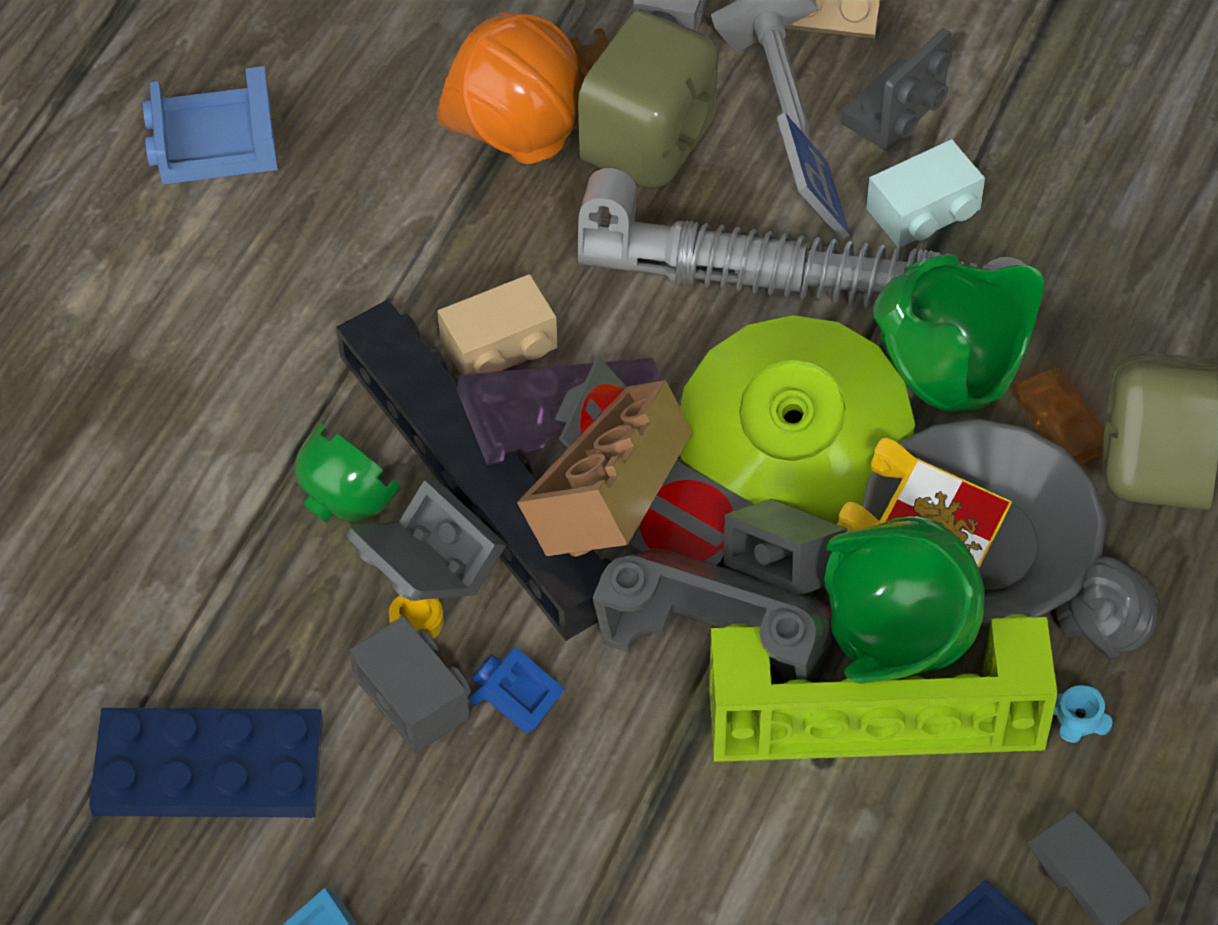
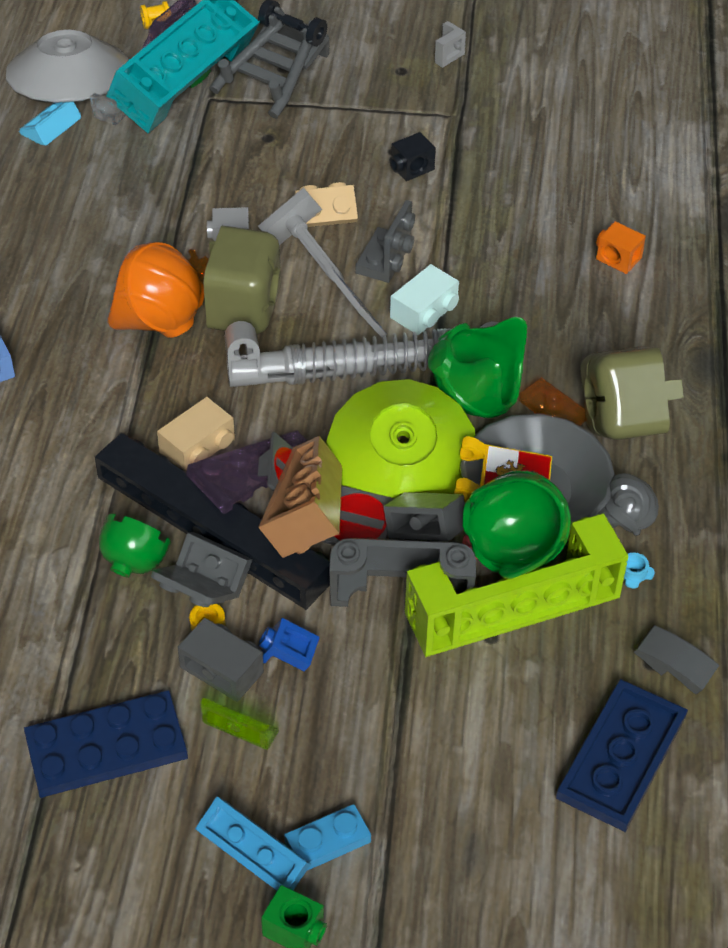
camera: 20 degrees left, 5 degrees down
none -> clear neon green slope [201,698,279,750]

